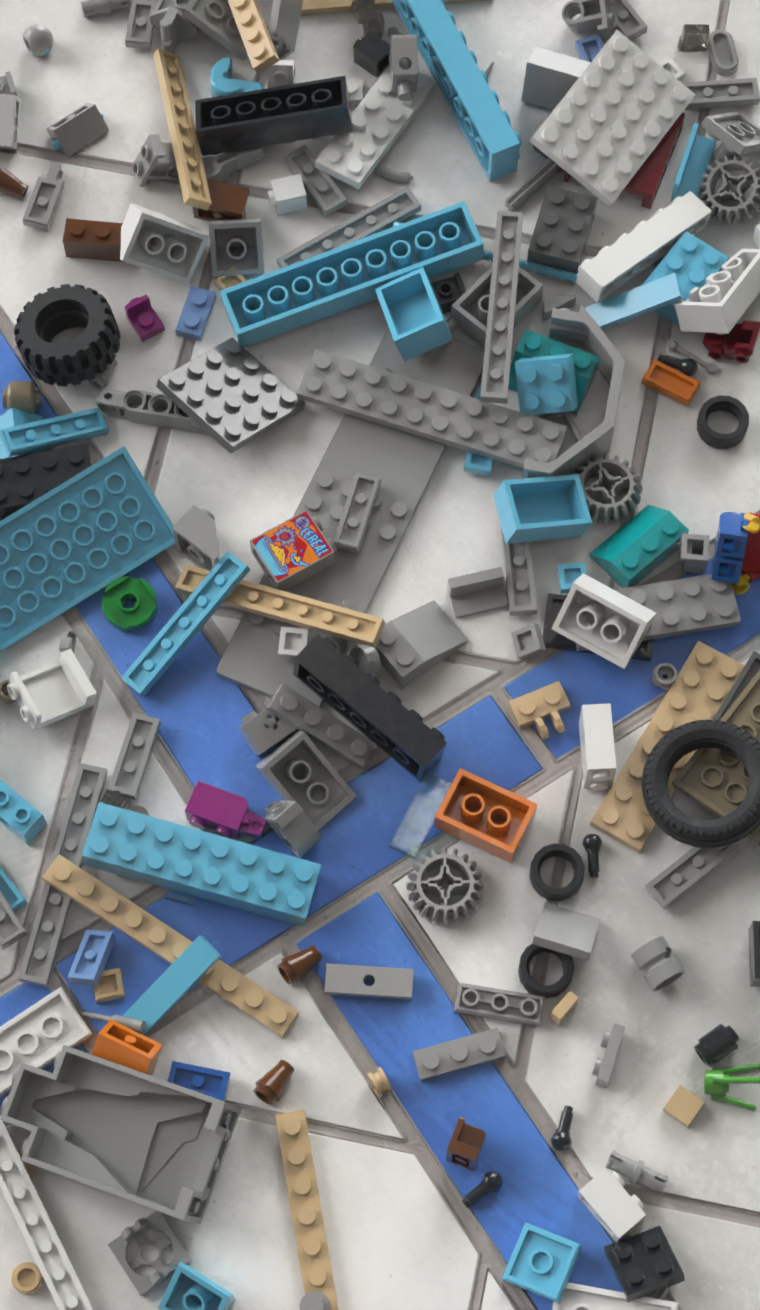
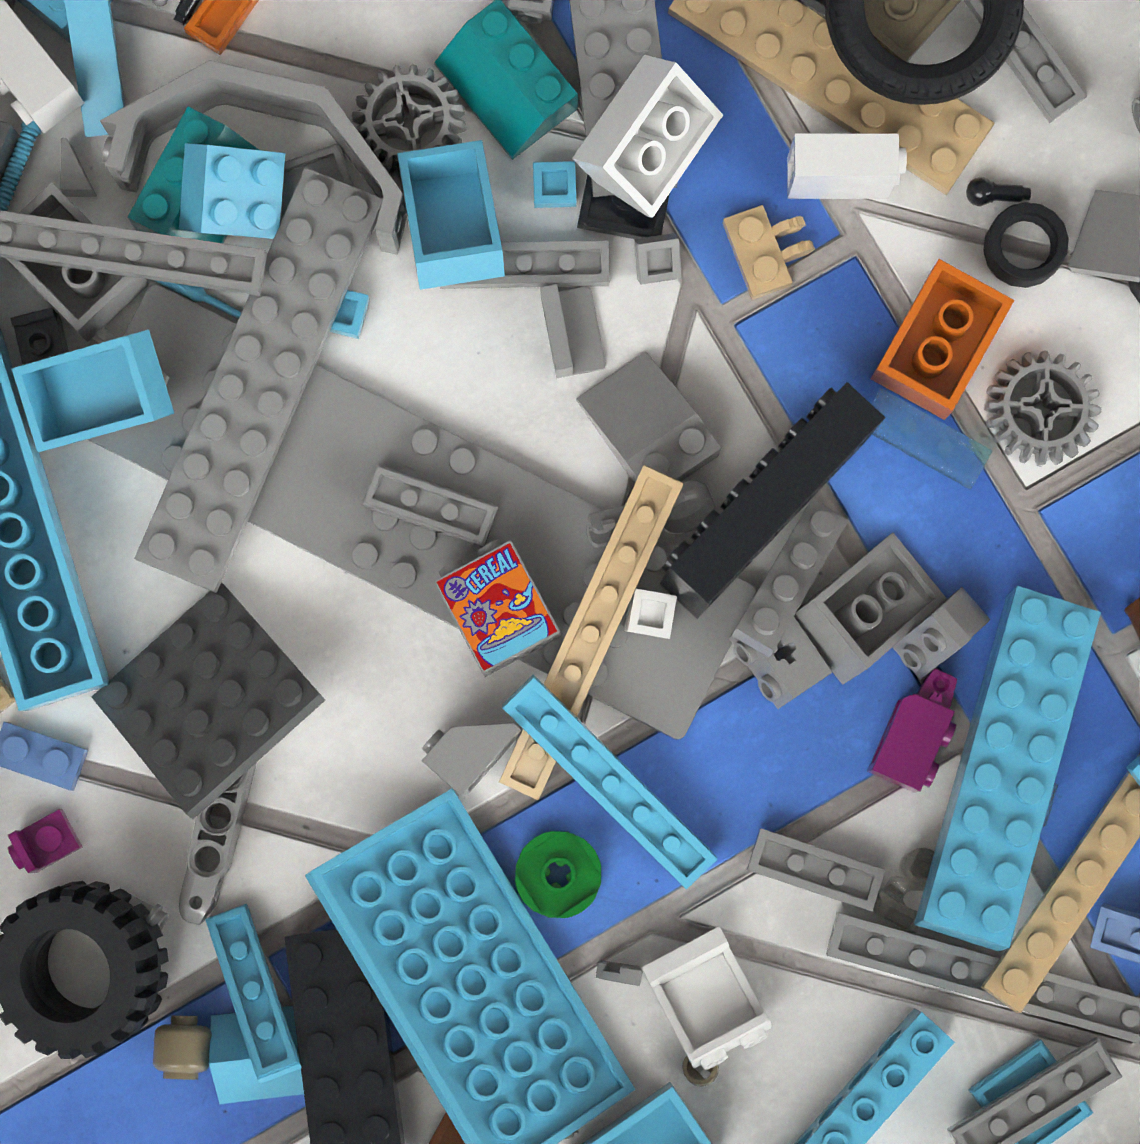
camera: 90 degrees left, 15 degrees up
light grey plate [652,663,678,690] -> none

